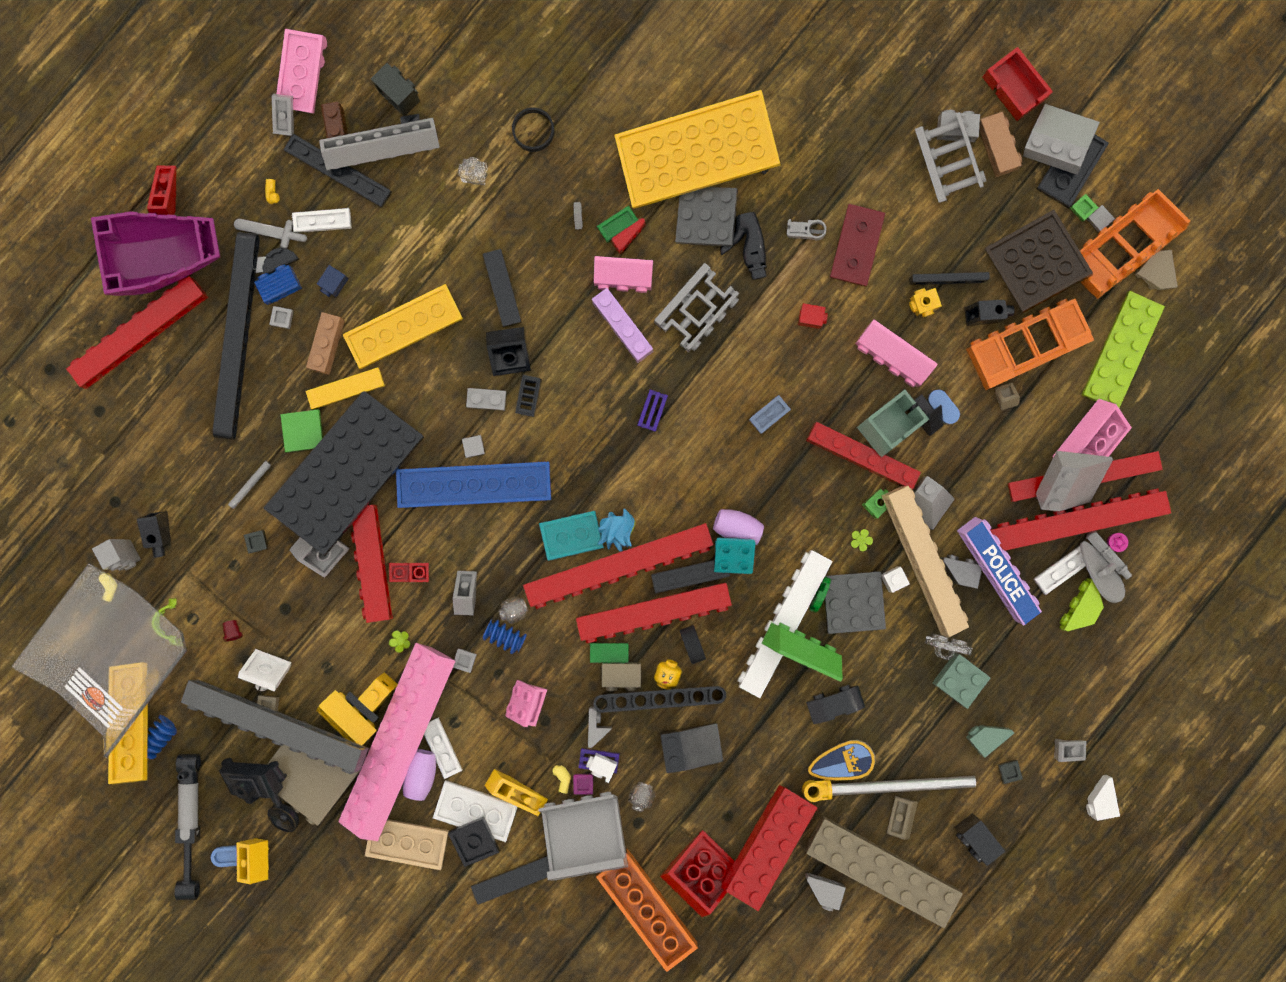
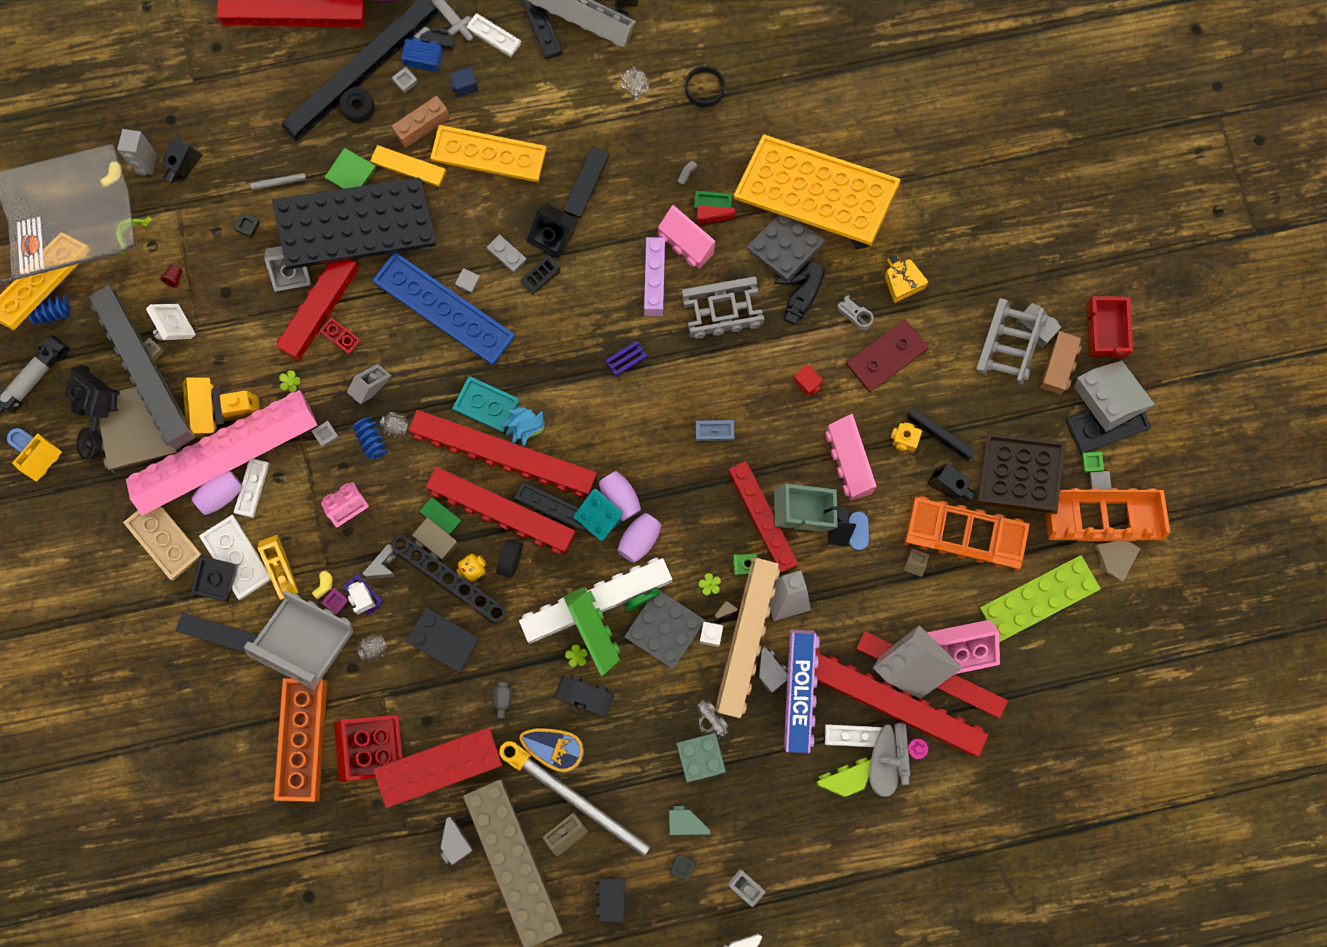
camera: 35 degrees right, 10 degrees down
none -> black tyre [340,87,375,123]
none -> dark grey plant [492,682,512,718]
none -> lime plant [565,645,588,667]
none -> lavender piece [617,513,662,563]
none -> dark tan slope [714,601,738,620]
none -> yellow torso [885,255,928,303]

